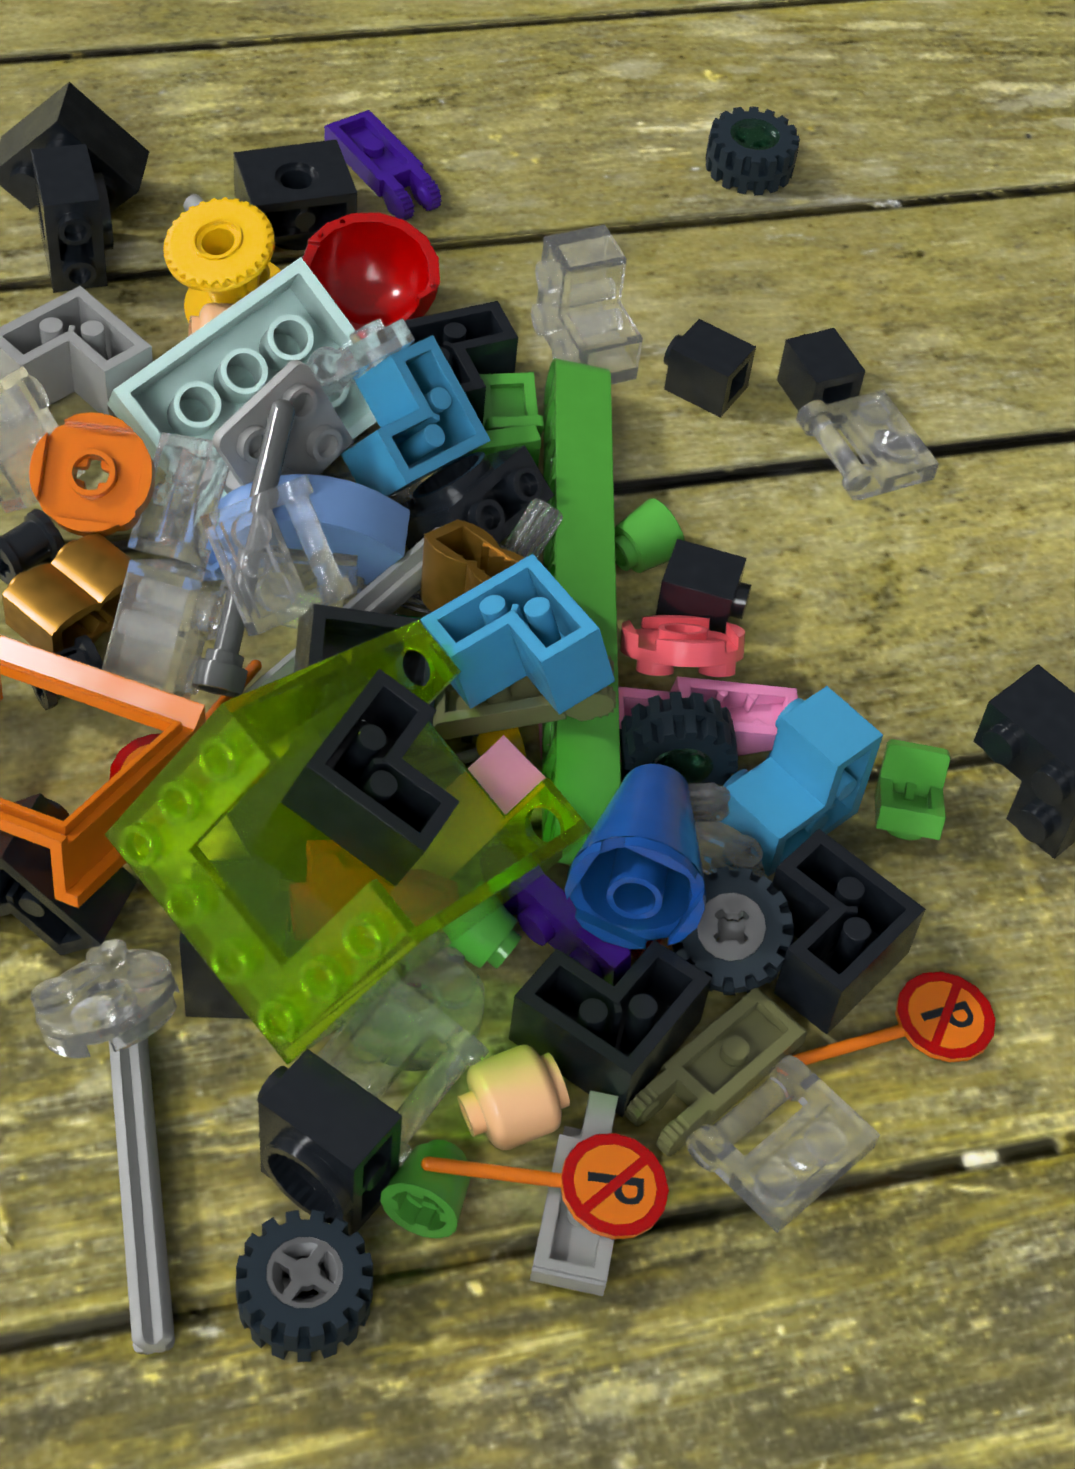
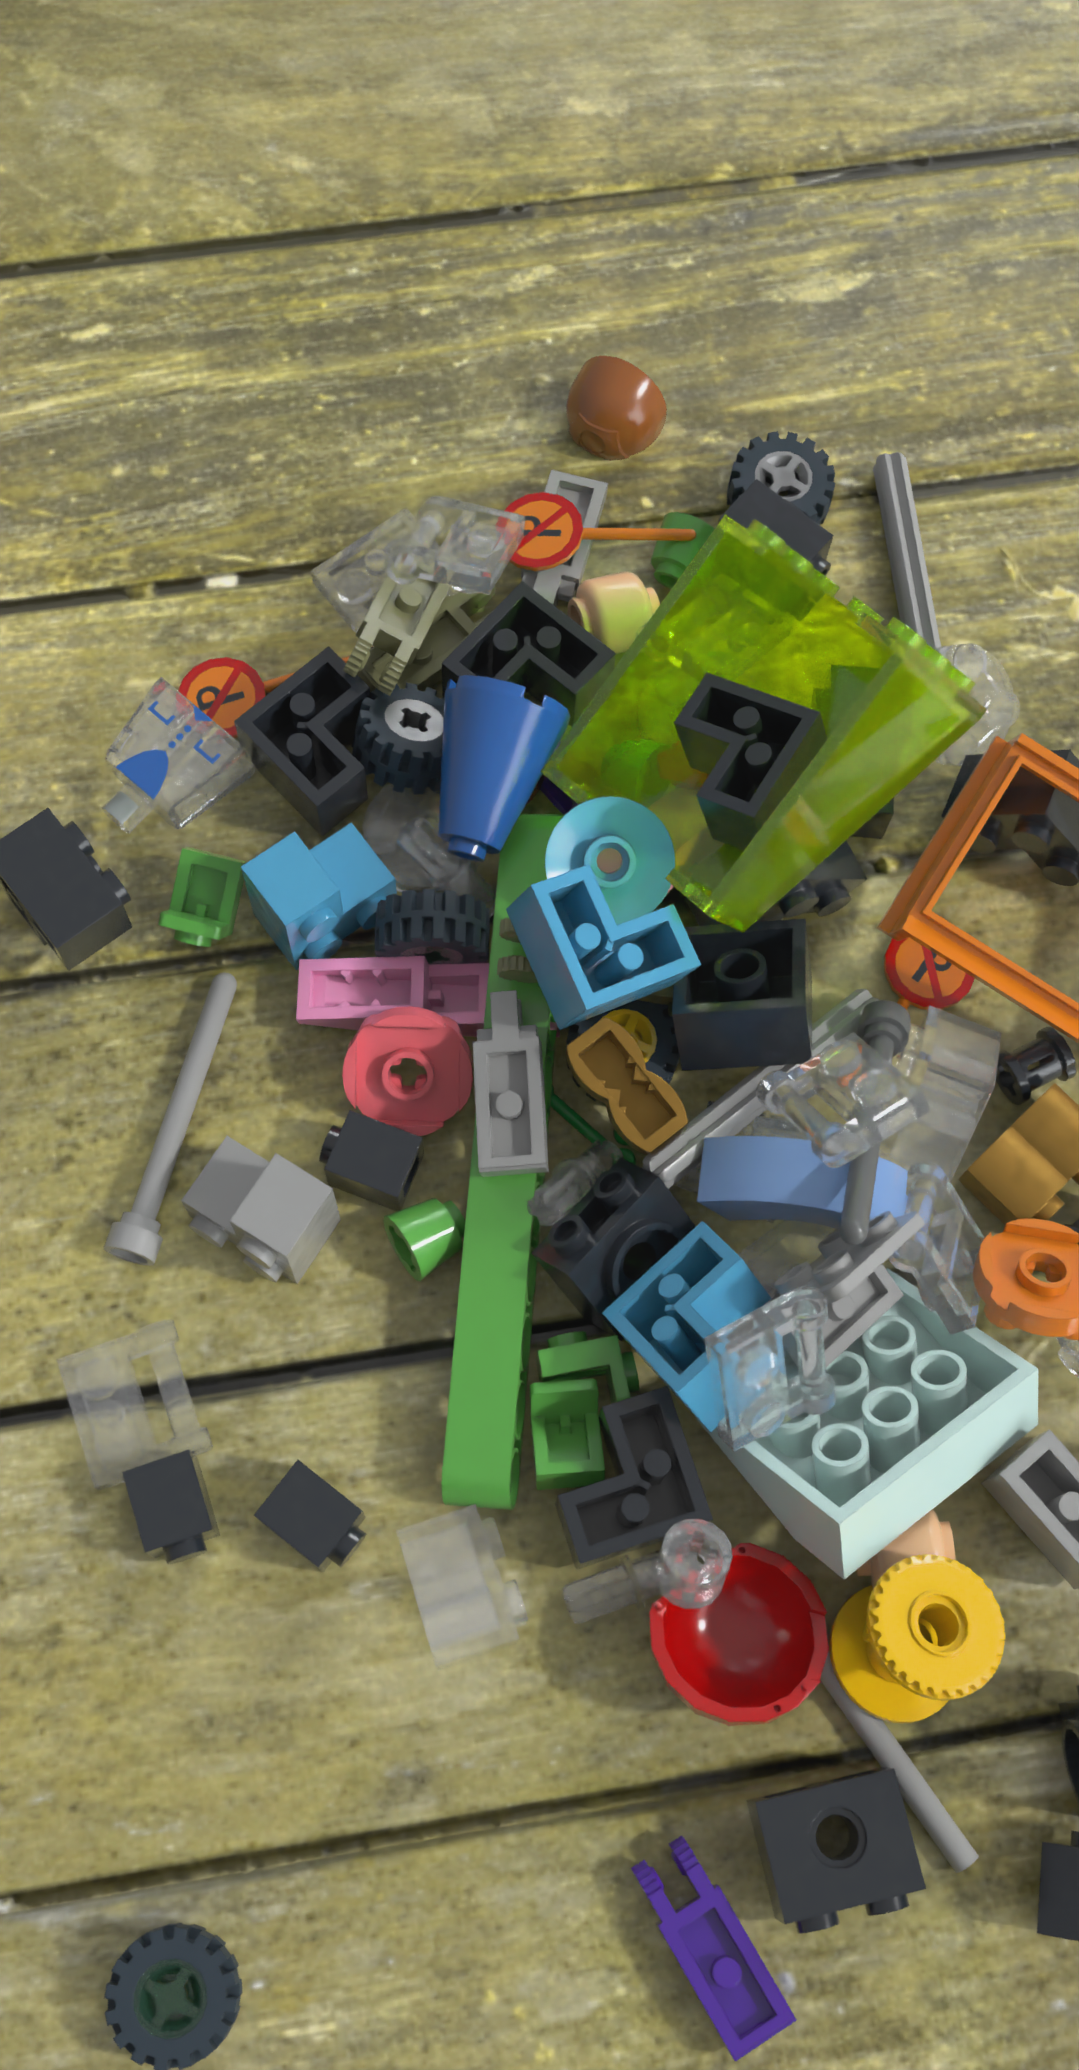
camera: 175 degrees left, 20 degrees up
none -> clear torso [102,677,256,834]
none -> light grey piece [104,972,237,1266]
none -> light grey brick [181,1136,341,1284]
none -> olive hinge [343,546,455,696]
none -> clear plate [384,496,526,595]
none -> light grey hinge [473,990,549,1177]
none -> medium azure dish [545,796,675,925]
none -> dark orange helmet [566,356,667,460]
none -> clear wheel [654,1519,733,1609]

